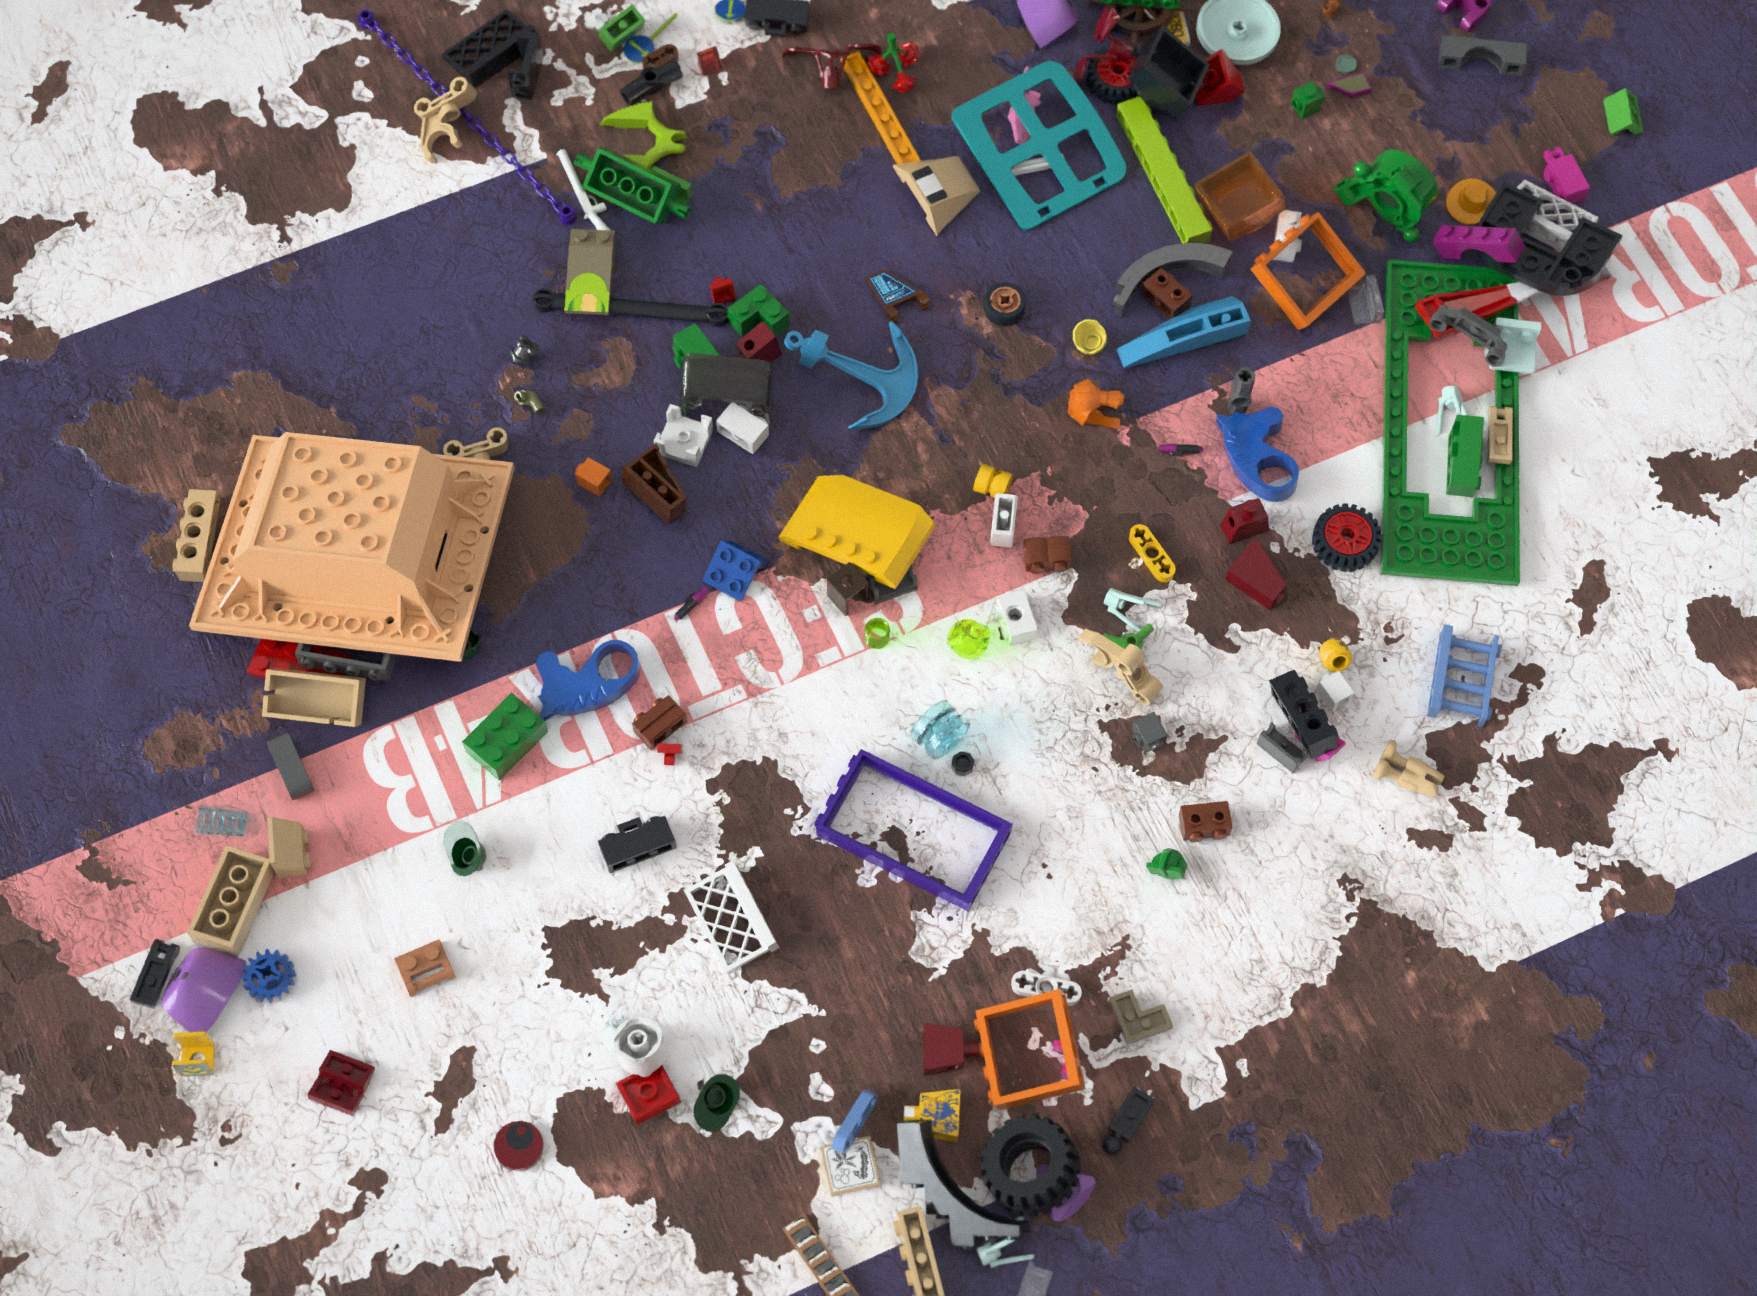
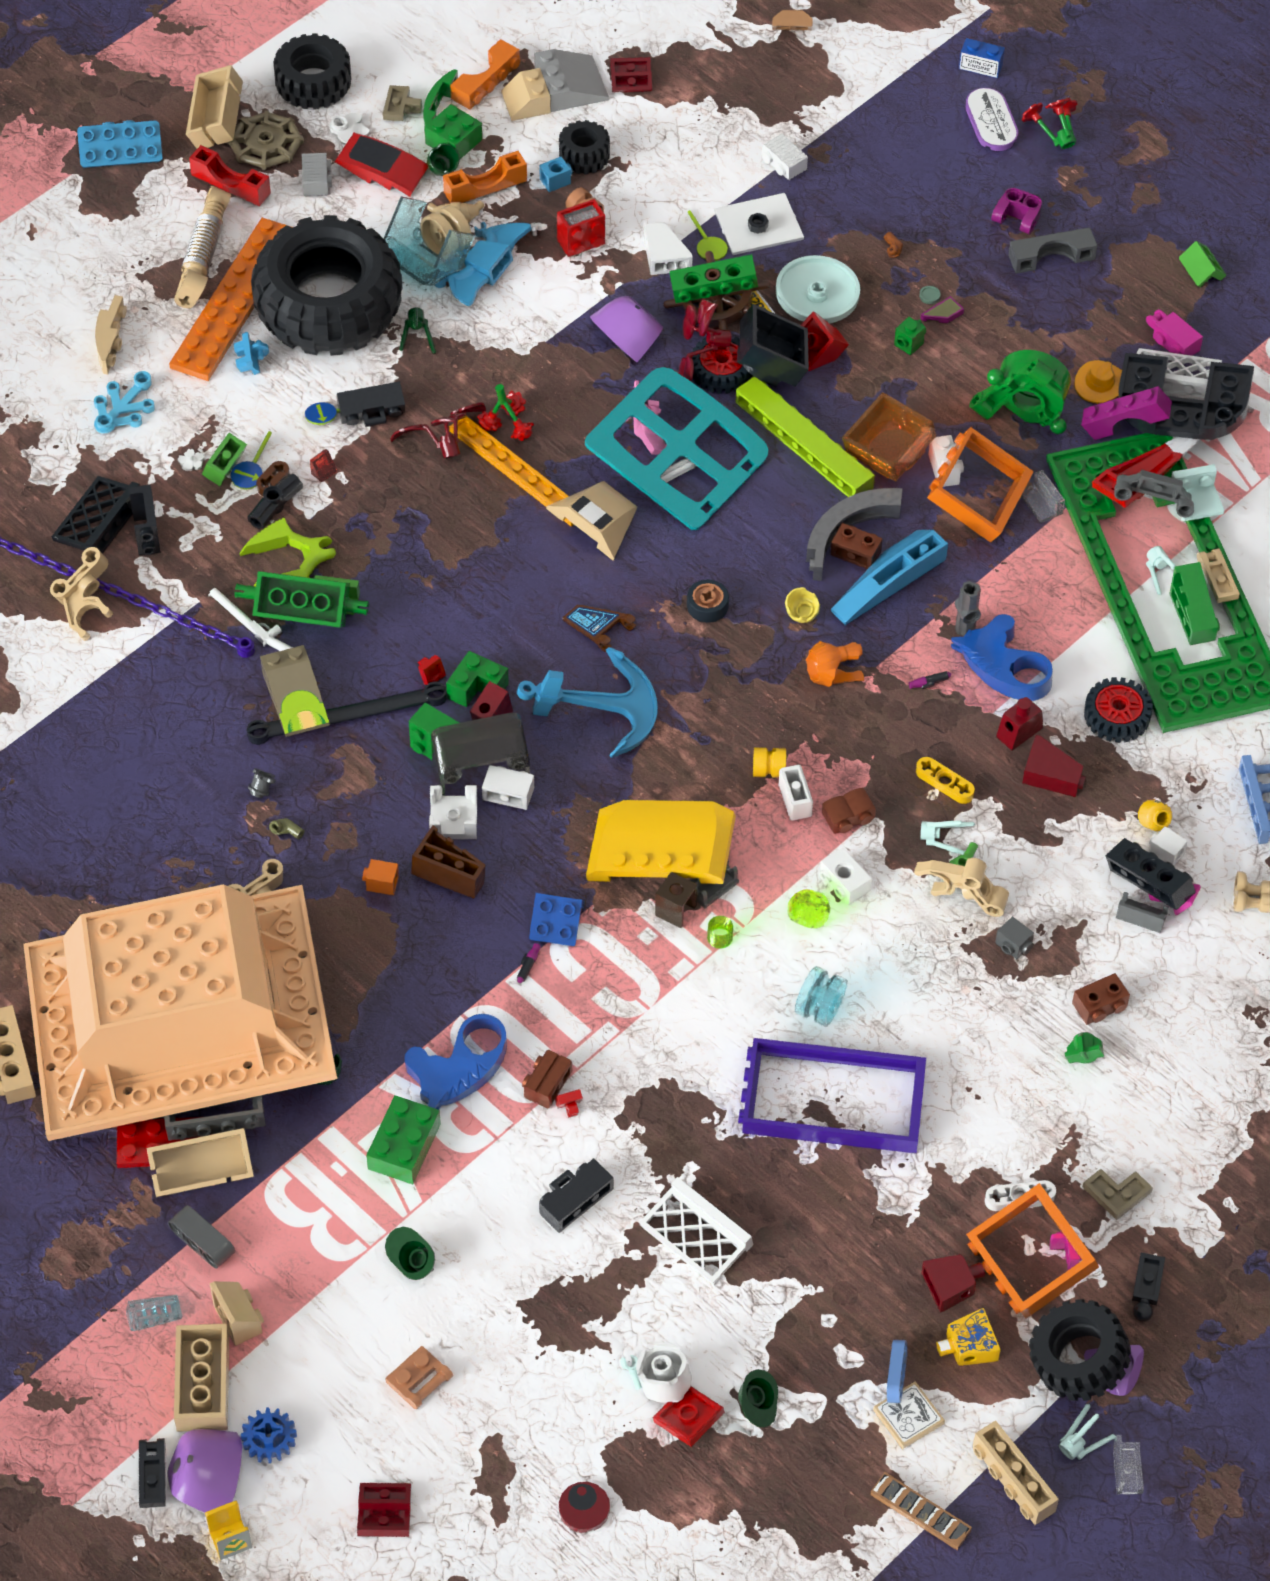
camera: 20 degrees left, 10 degrees down
arch [897,1119,1030,1250] -> none
black tile [951,751,975,776] -> none

